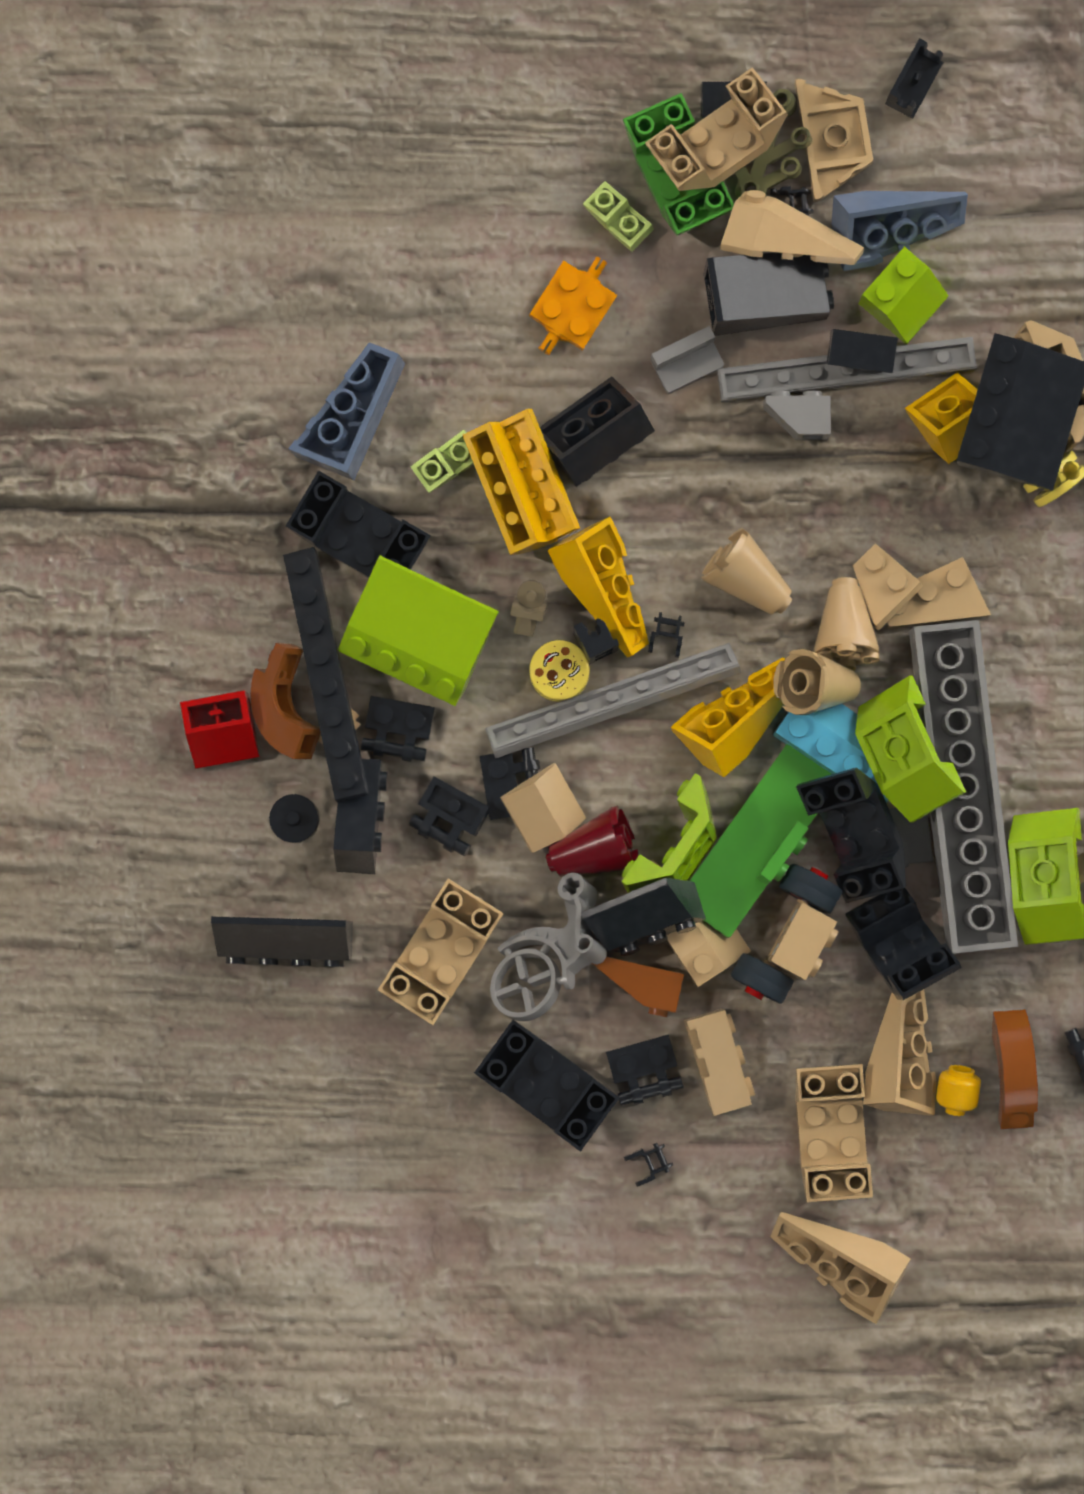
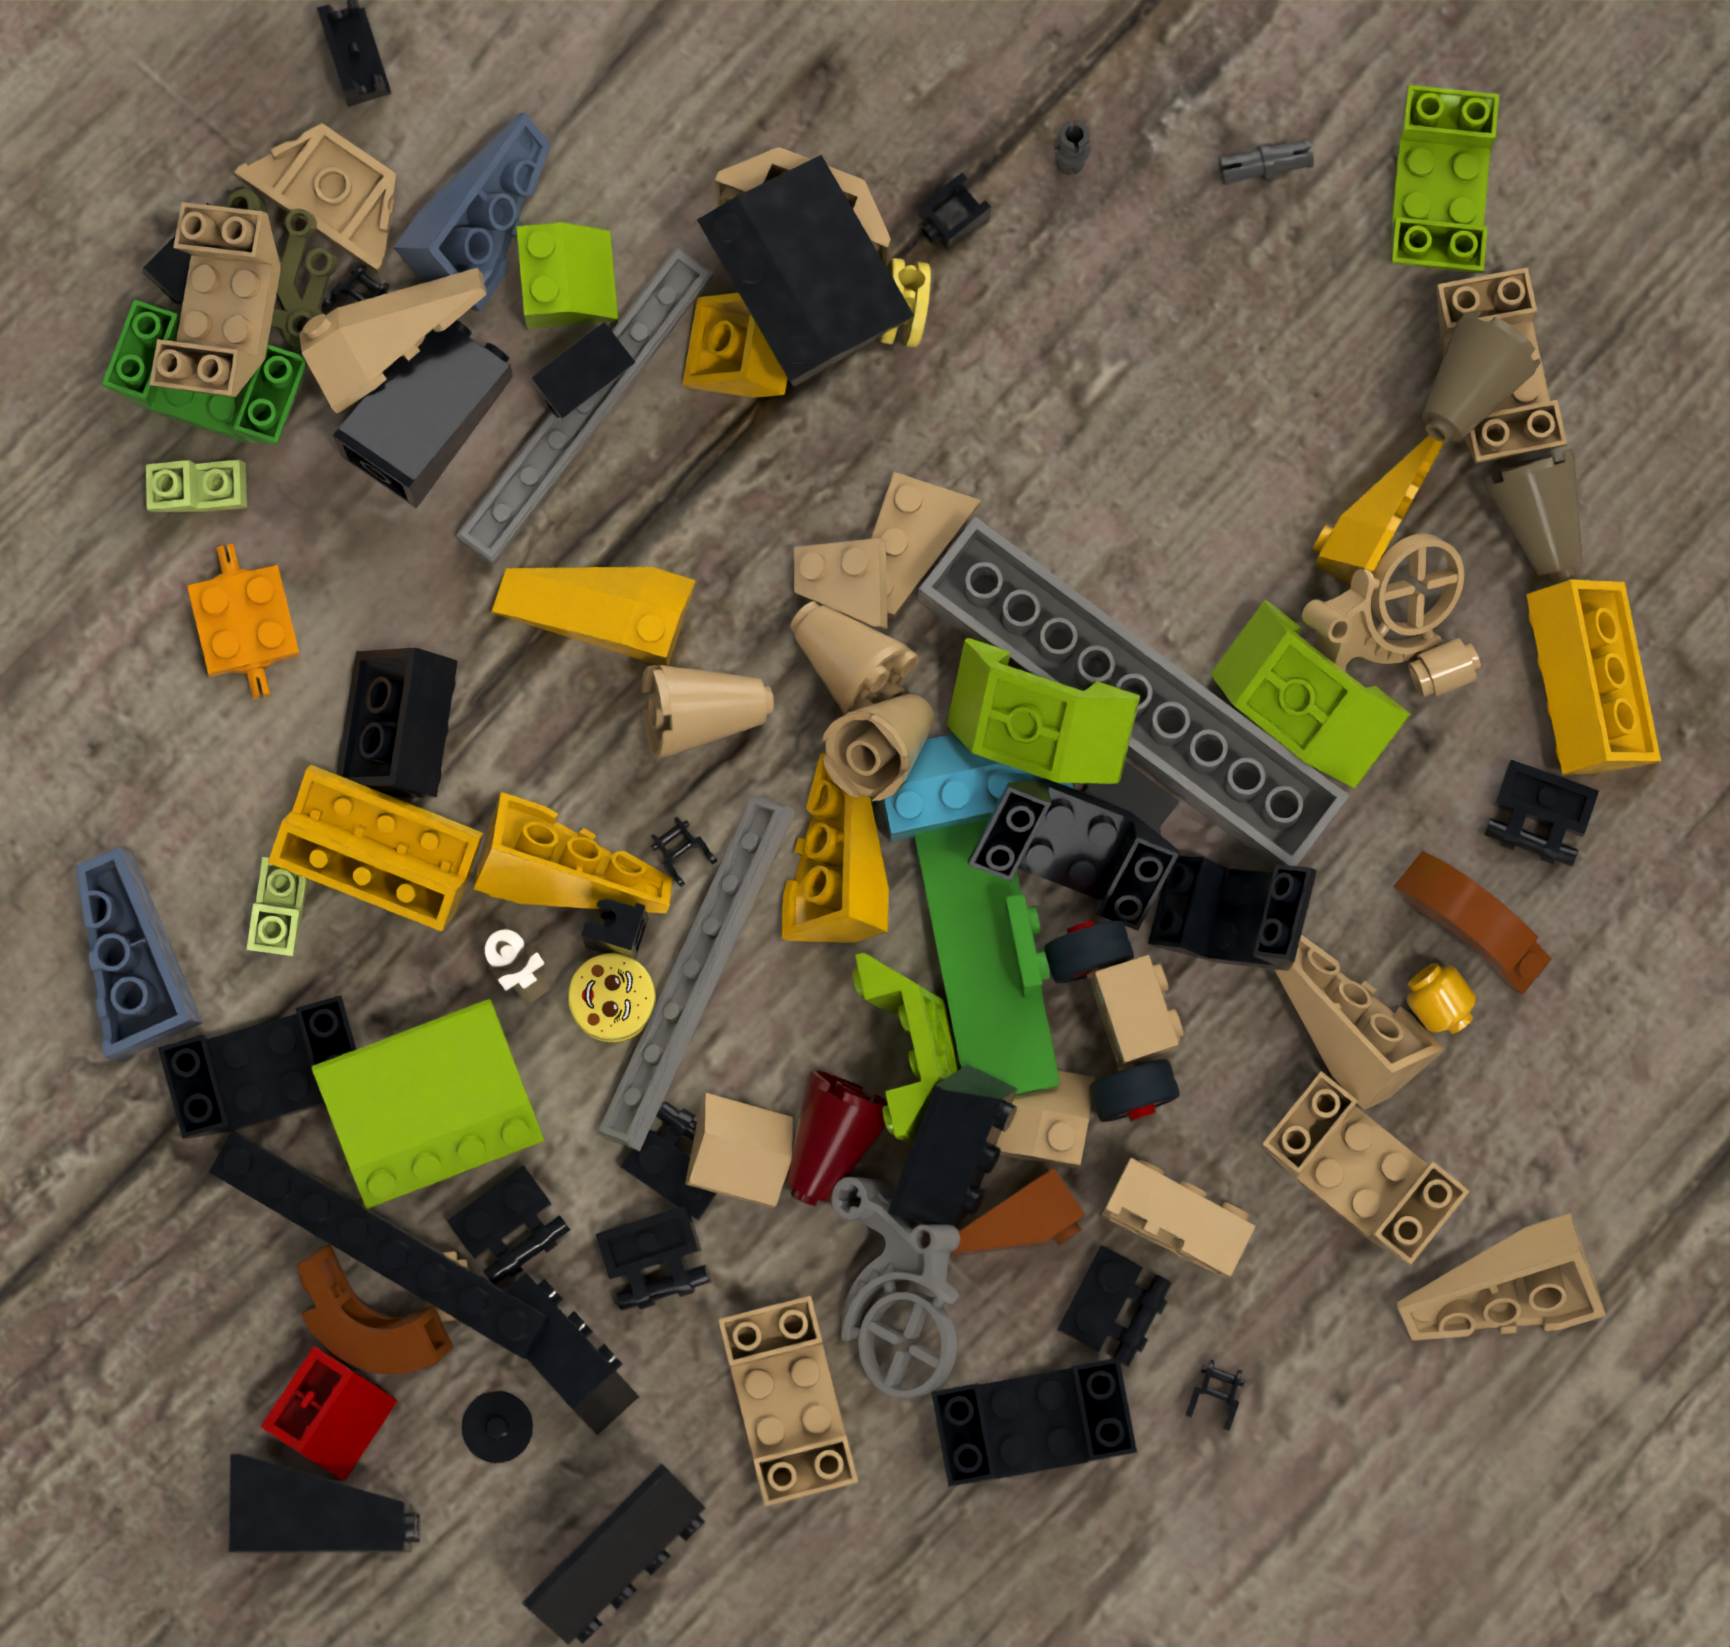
camera: 50 degrees left, 5 degrees down
light grey panel [650,326,724,394] -> none
light grey slope [763,391,831,440] -> none
none -> black slope [229,1454,421,1553]
none -> yellow wedge [492,567,696,666]

